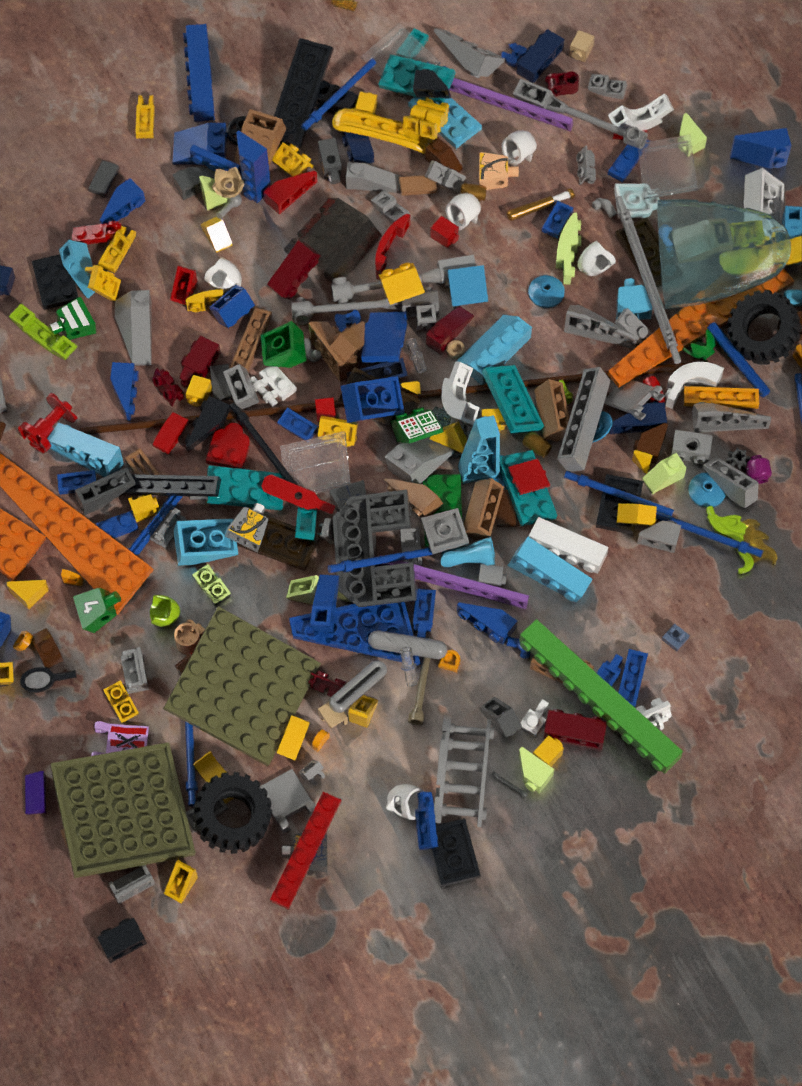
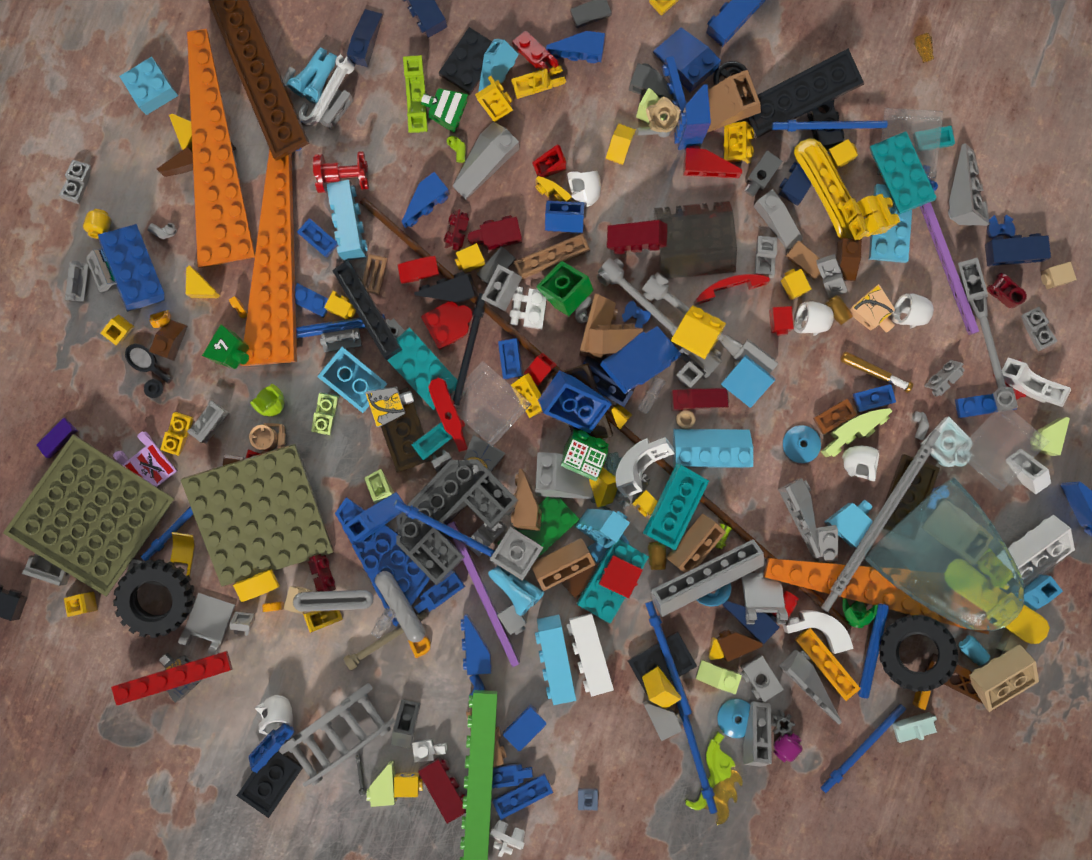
camera: 45 degrees right, 20 degrees up
dark grey slope [75,468,135,515] -> none
black slope [413,69,451,99] -> none
none -> black plate [144,379,164,398]
none -> lime arm [446,136,466,163]
none -> blue panel [503,704,546,751]
none -> yellow brick [781,269,811,301]
none -> dark orange plate [813,399,857,434]
none -> white slope [1005,449,1051,494]

